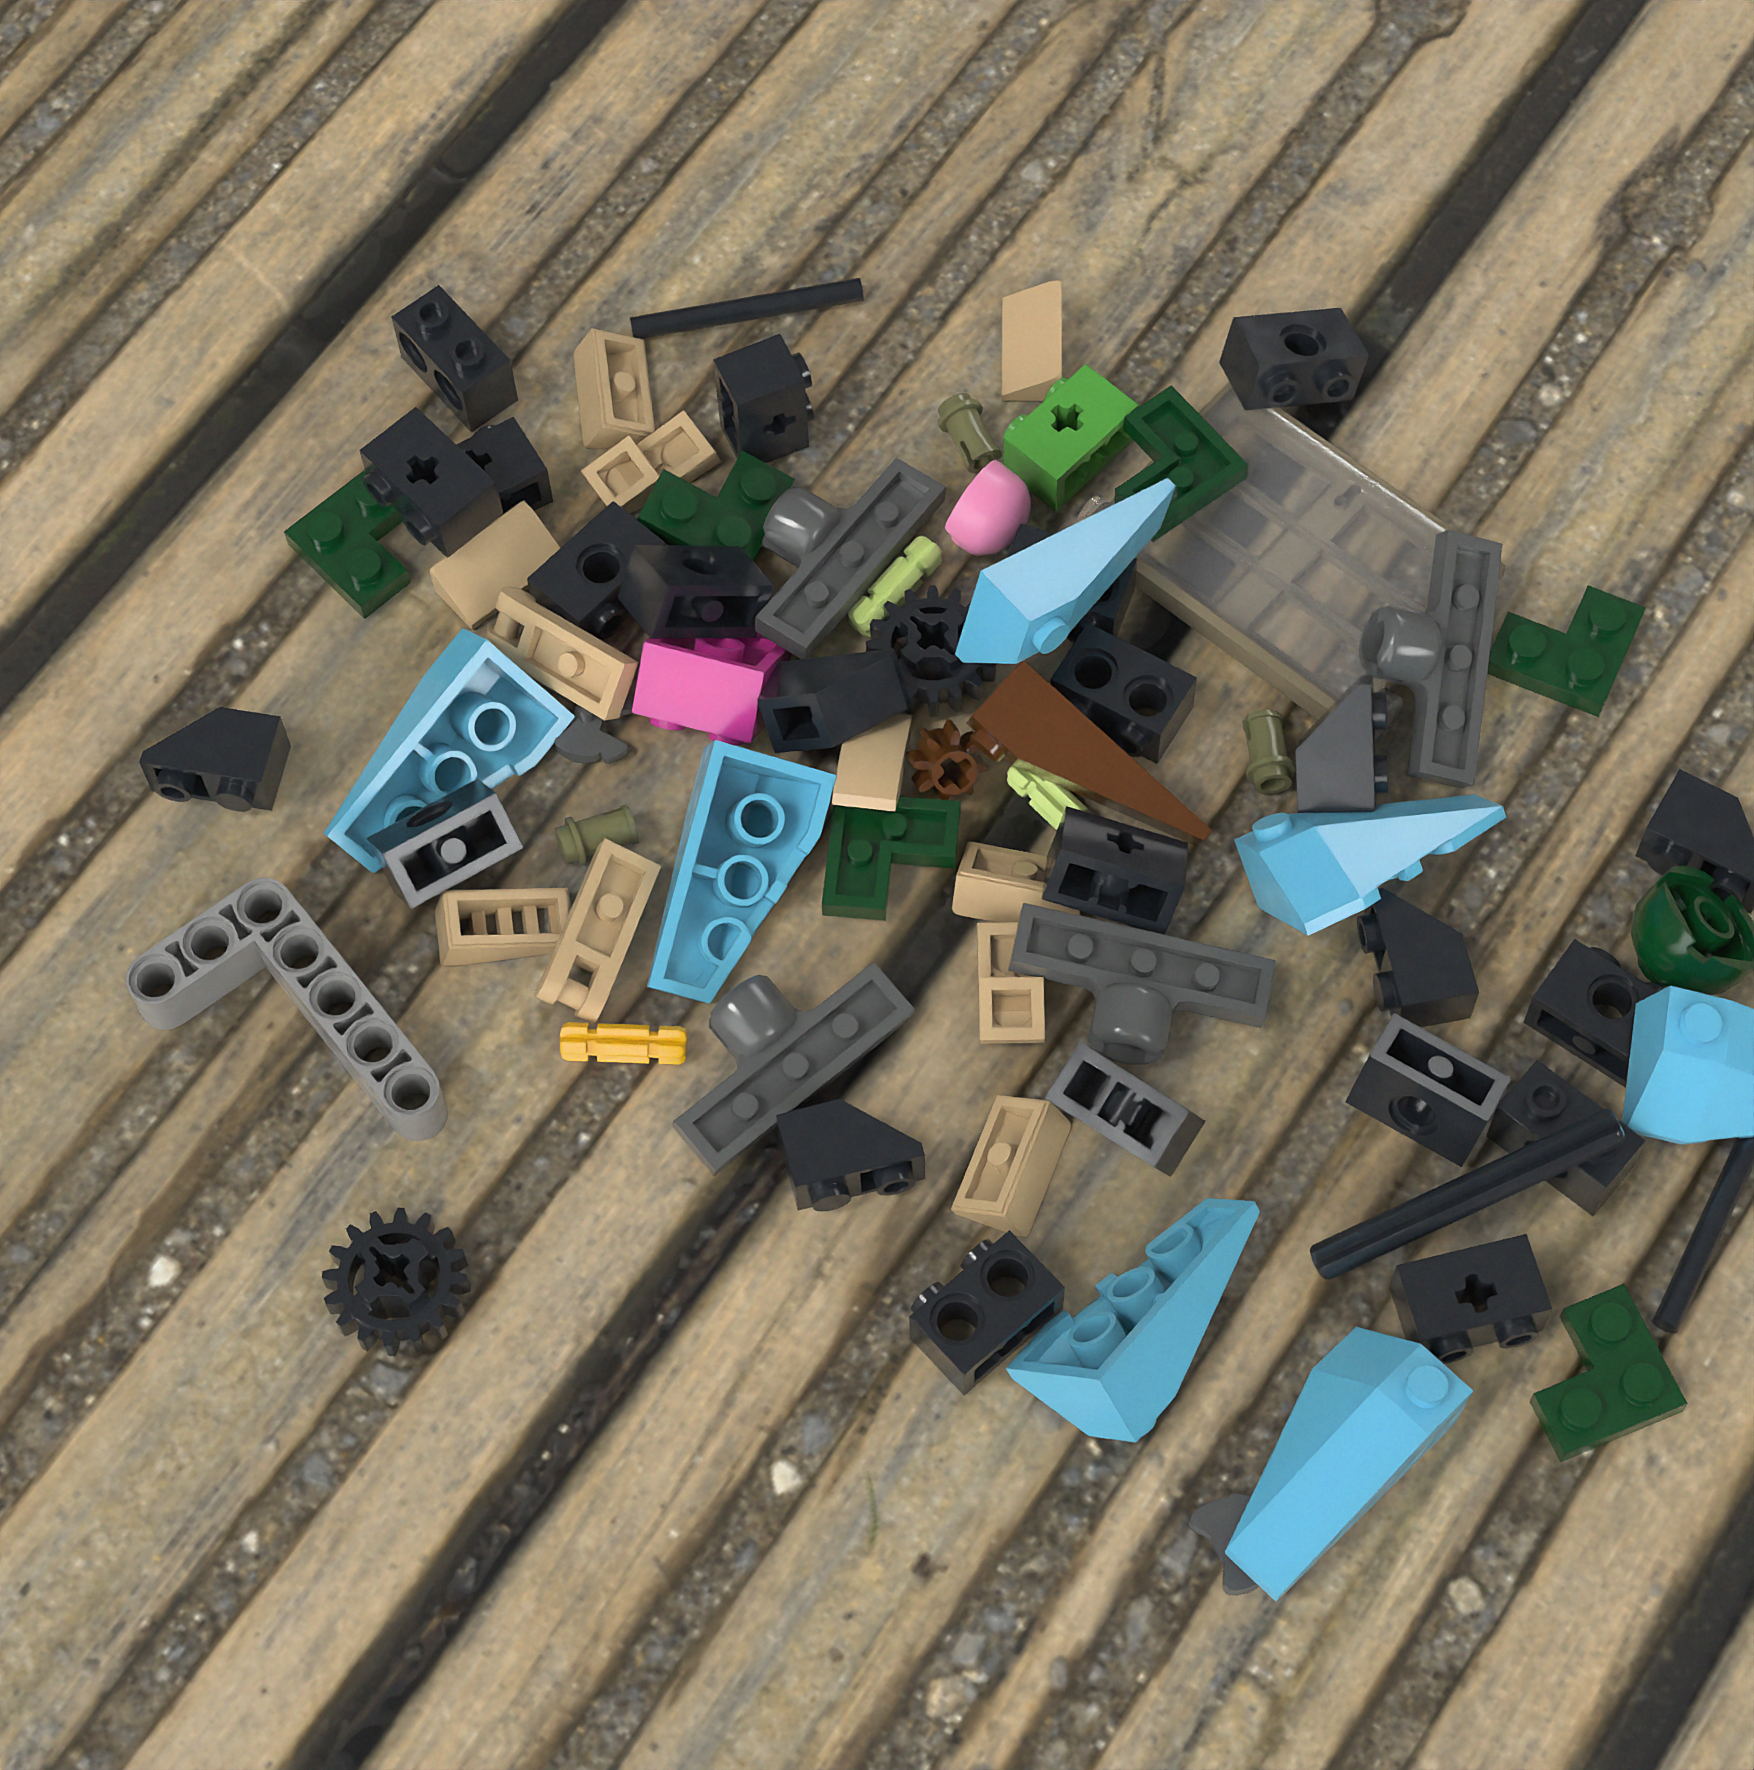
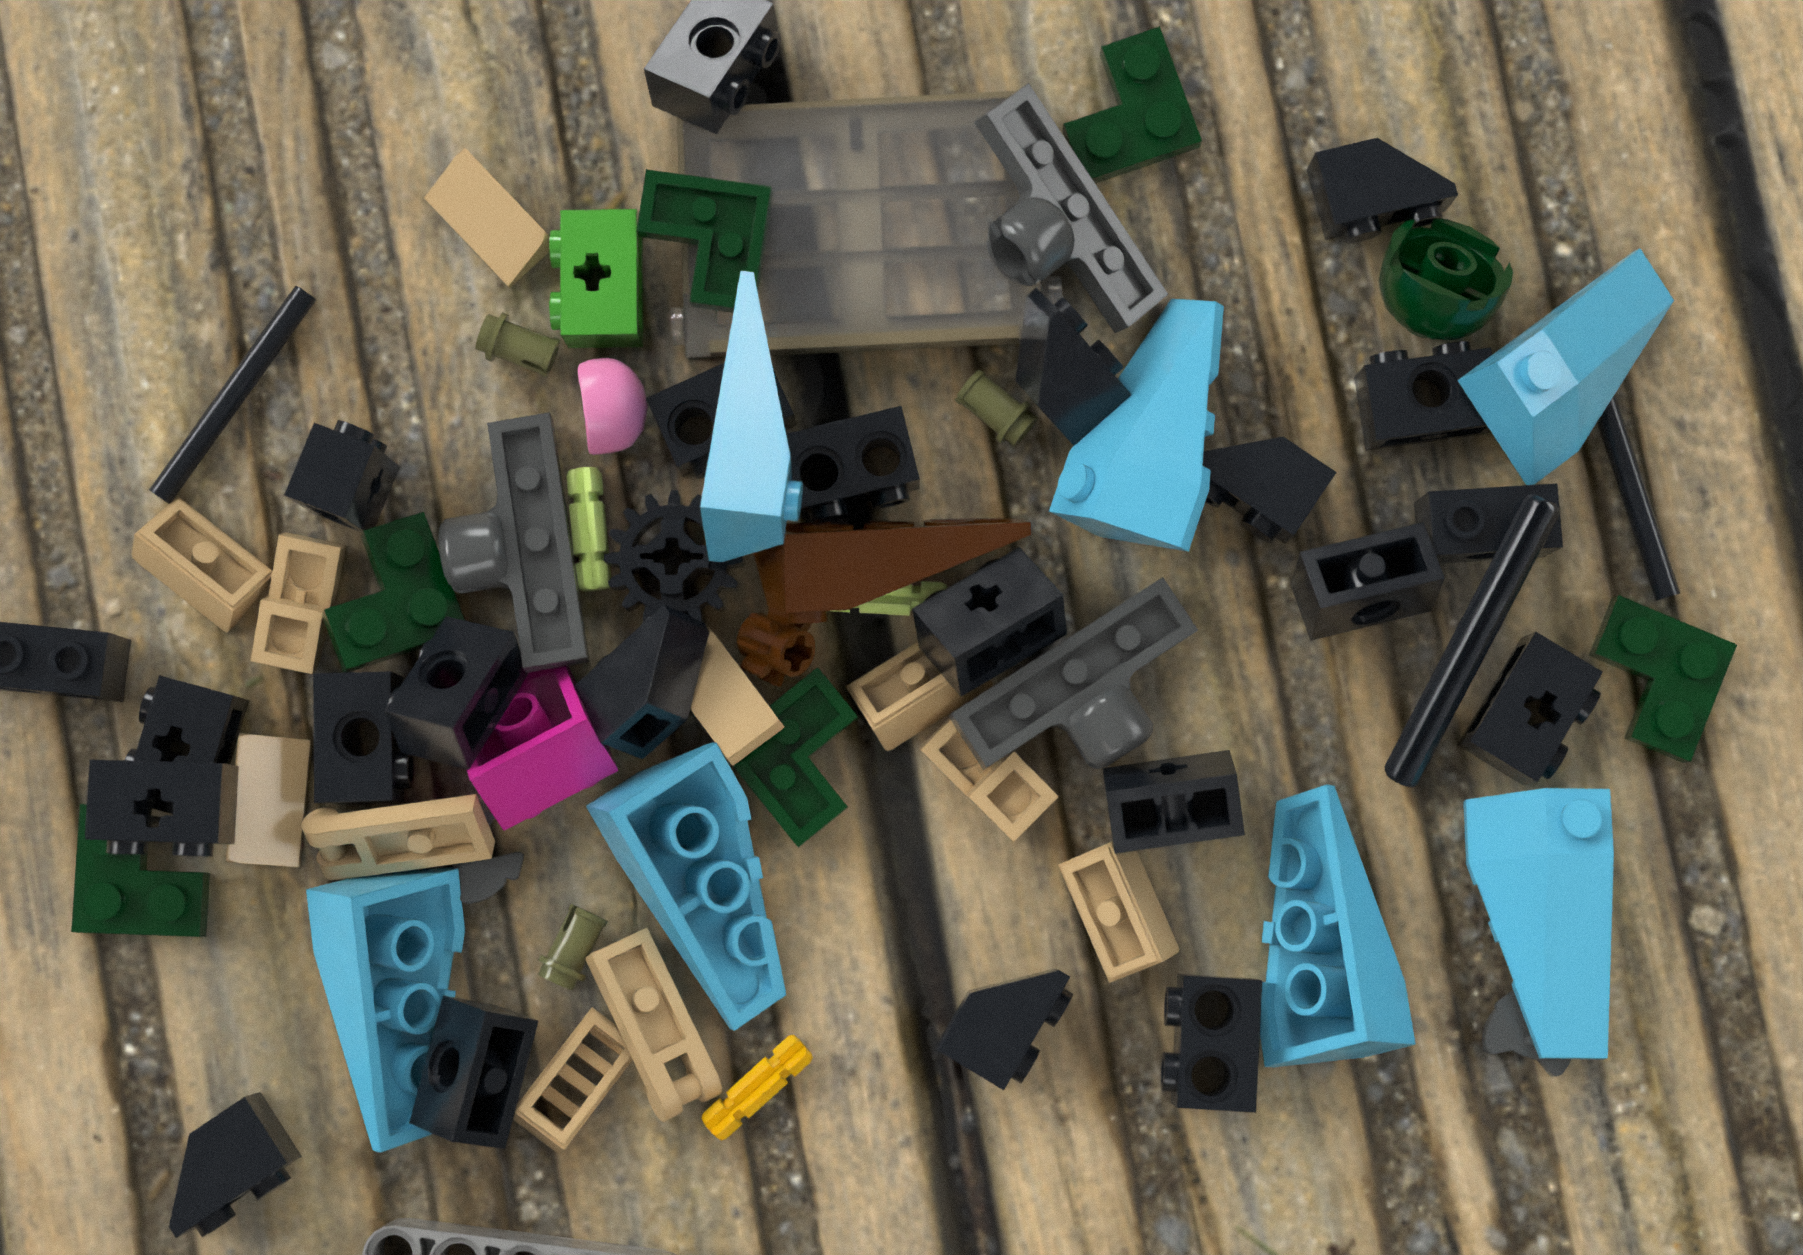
camera: 45 degrees left, 20 degrees up
dark grey plate [672,962,916,1176] -> none

